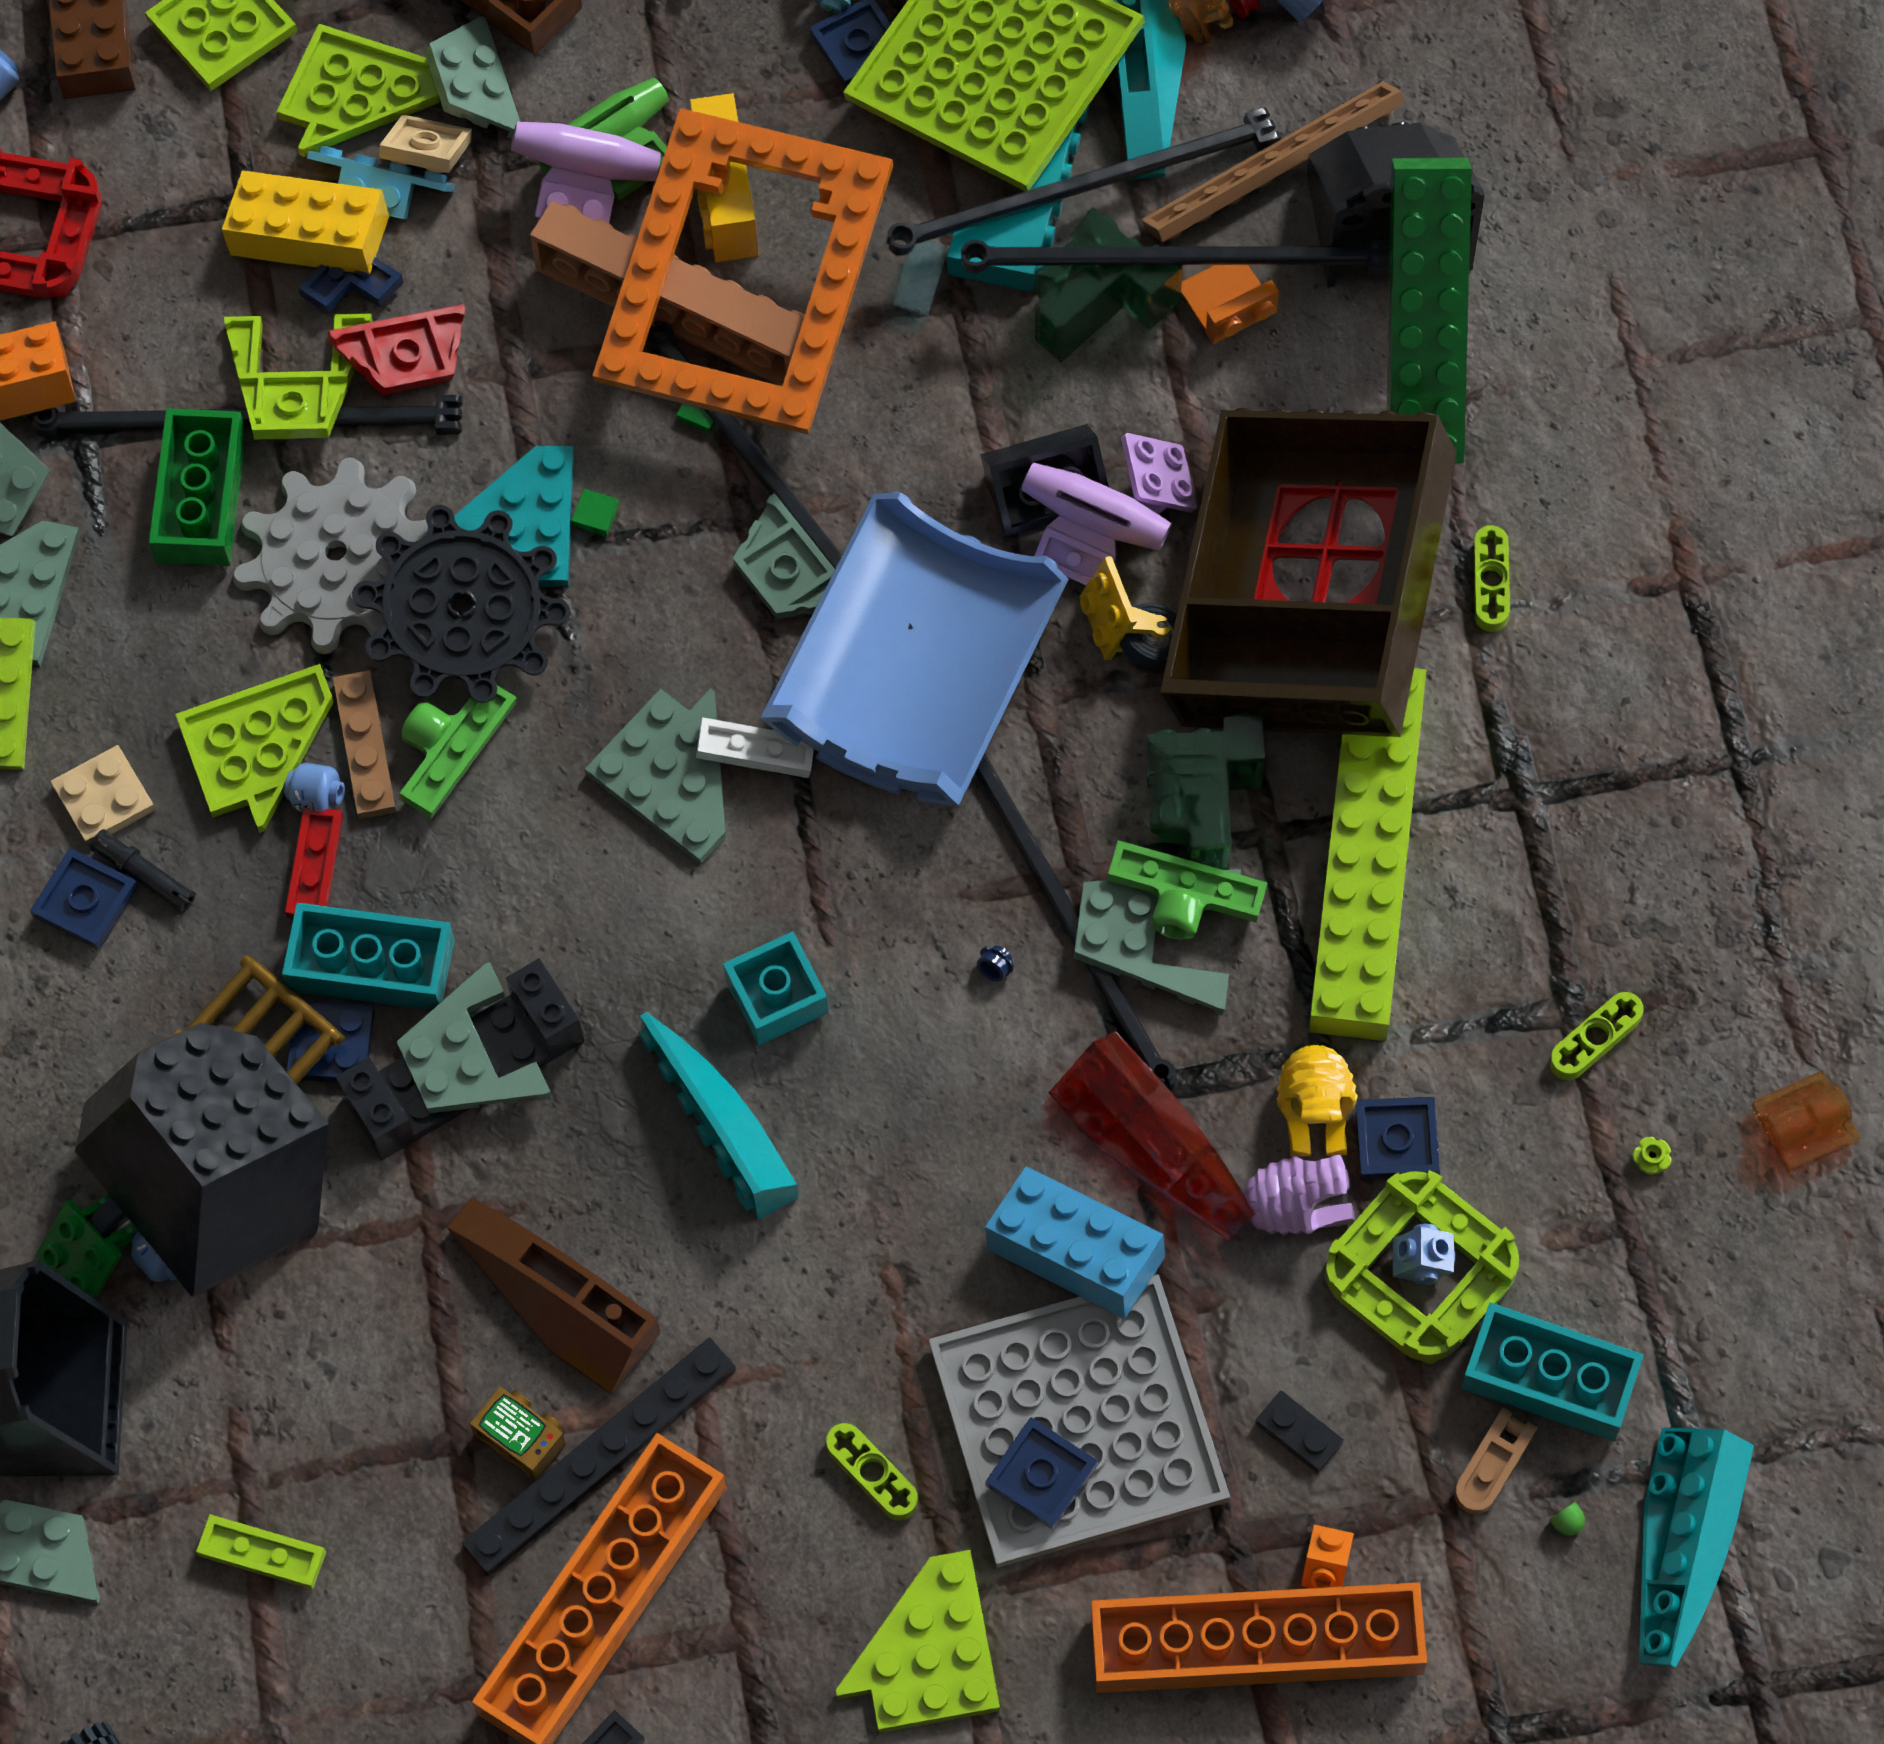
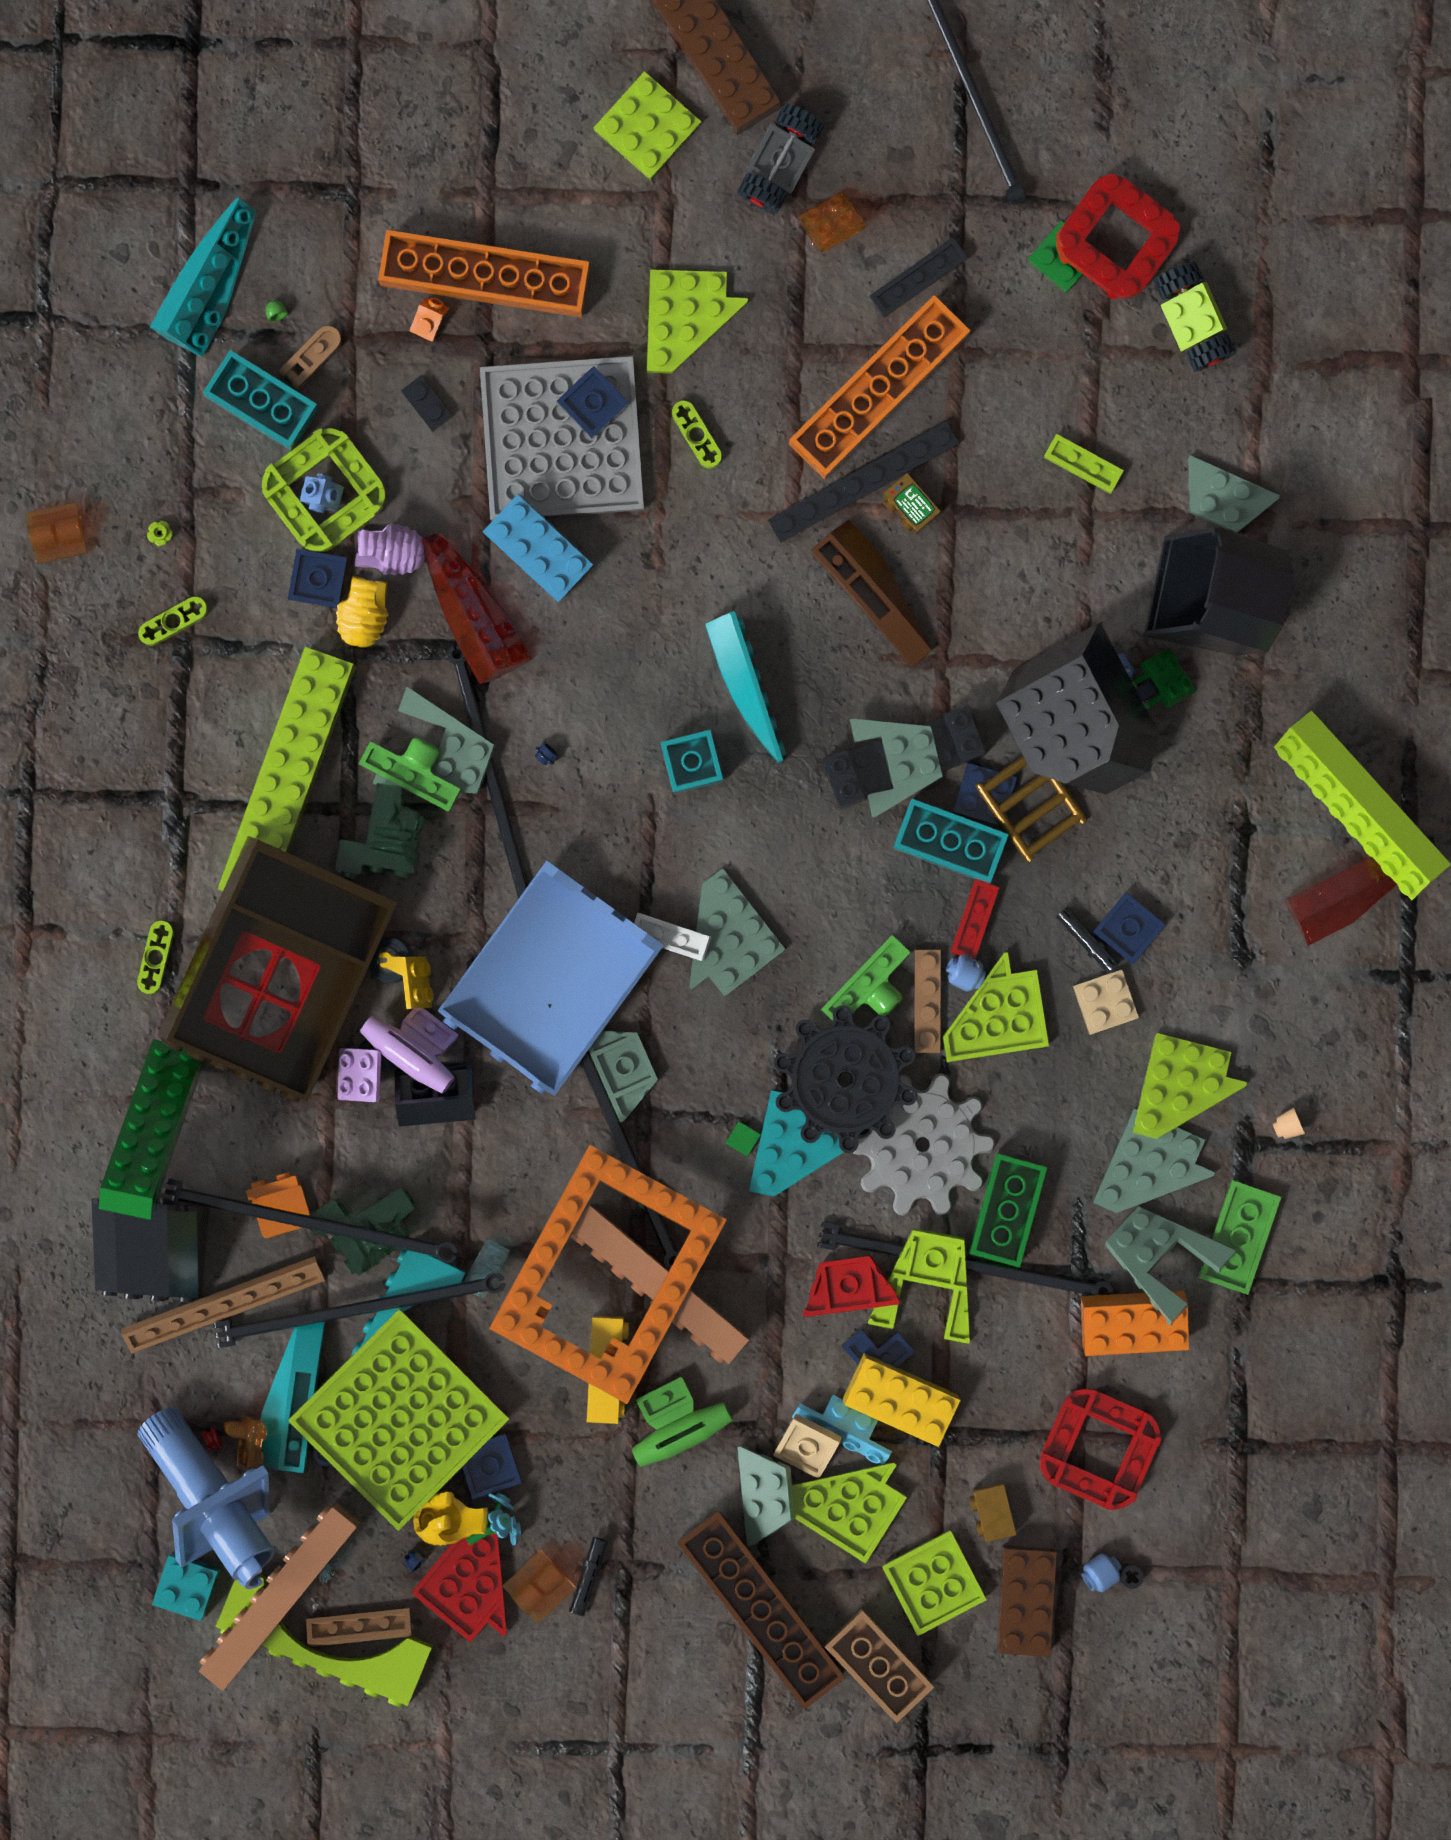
camera: 170 degrees left, 20 degrees up
lavender plate [511,121,661,223] -> none
none -> pearl gold brick [969,1482,1016,1542]

